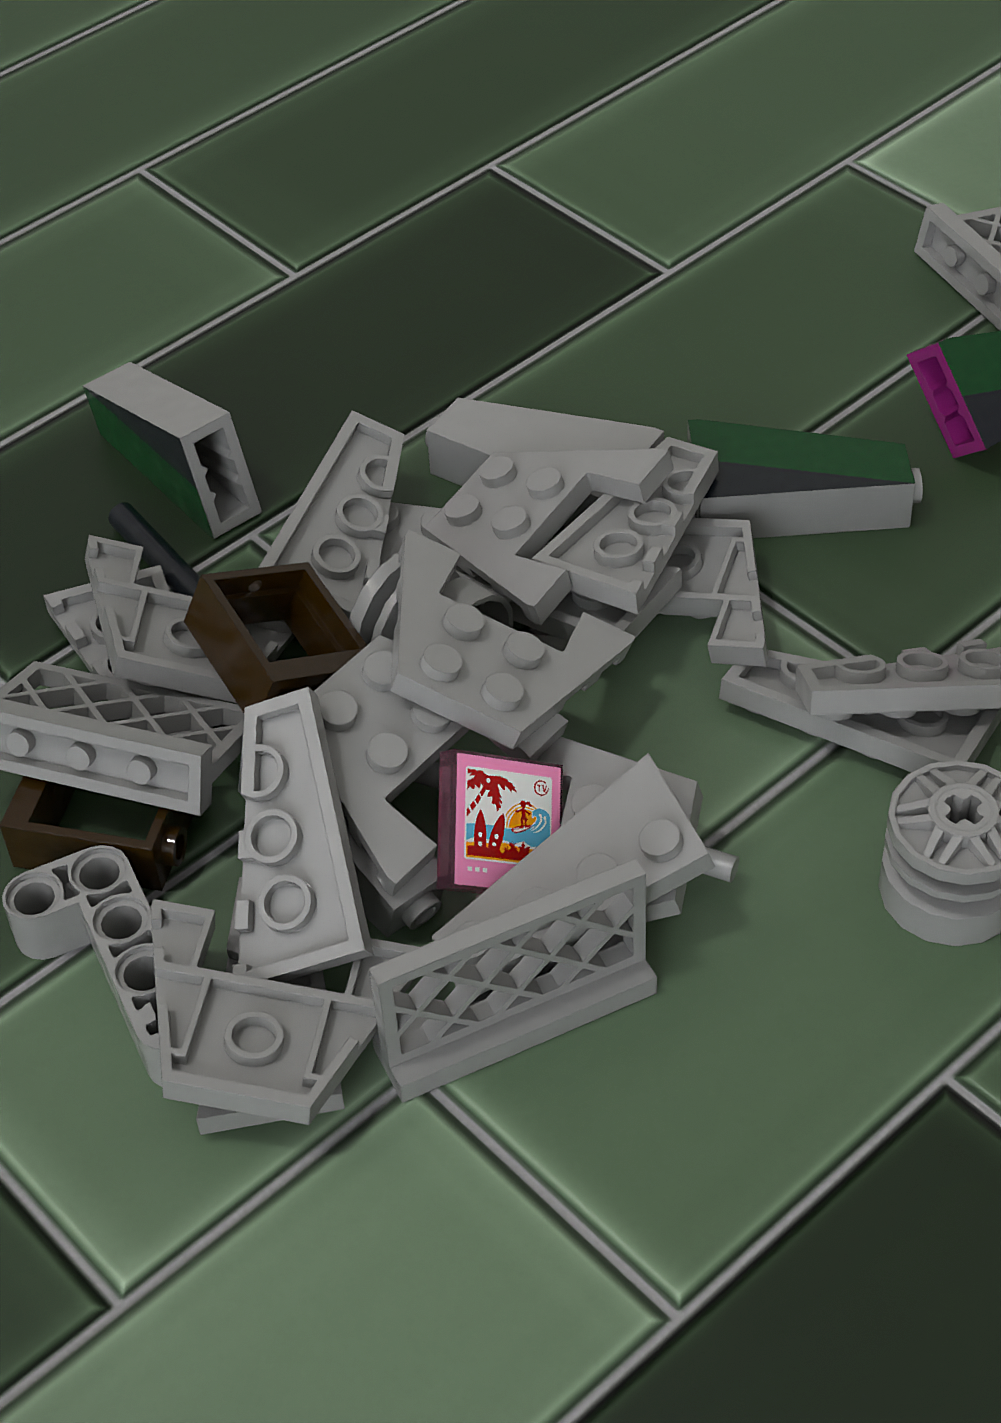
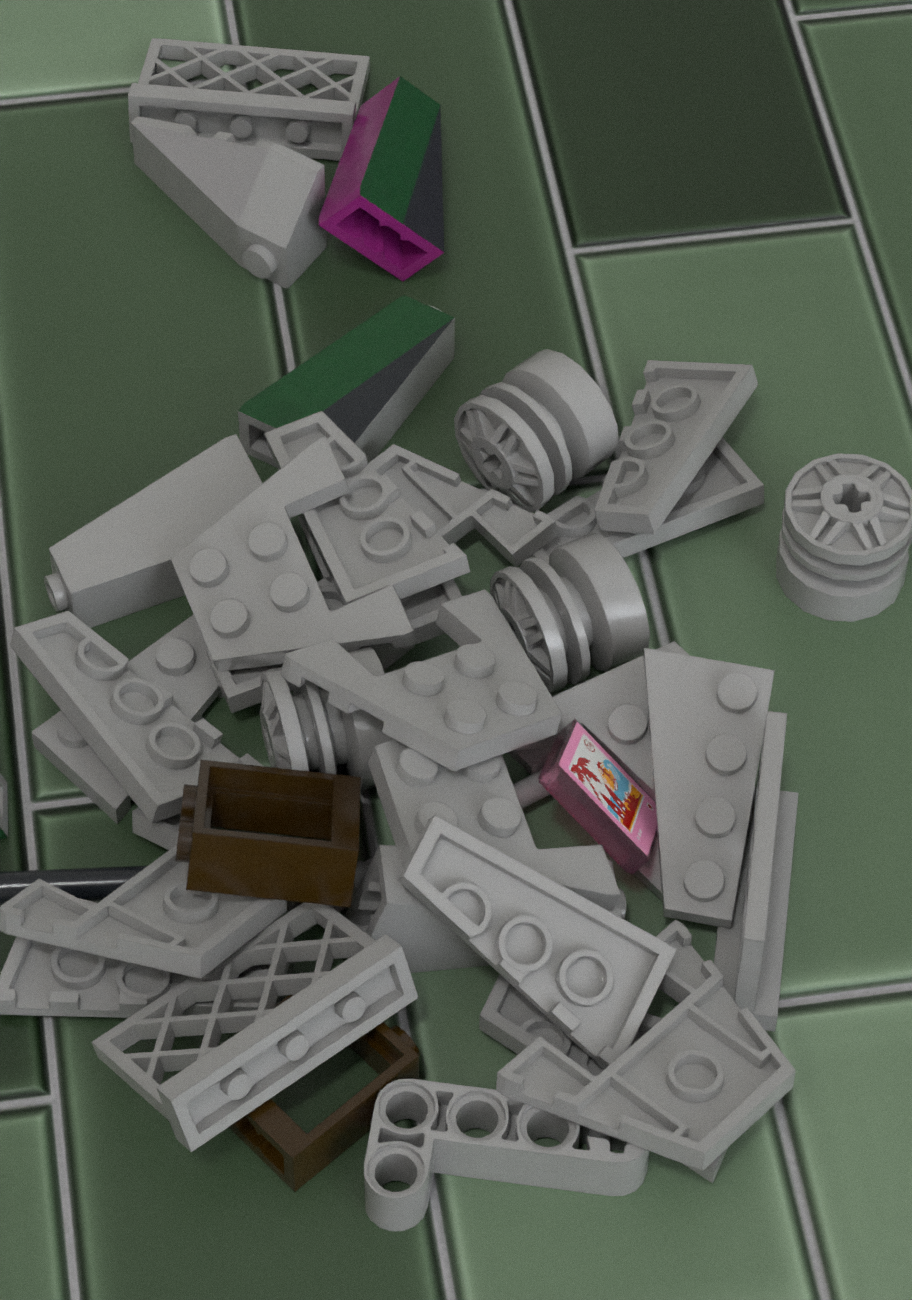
camera: 60 degrees left, 5 degrees up
none -> light grey wedge [131,116,327,289]
none -> light grey wheel [454,349,618,512]
none -> light grey wheel [490,533,650,695]

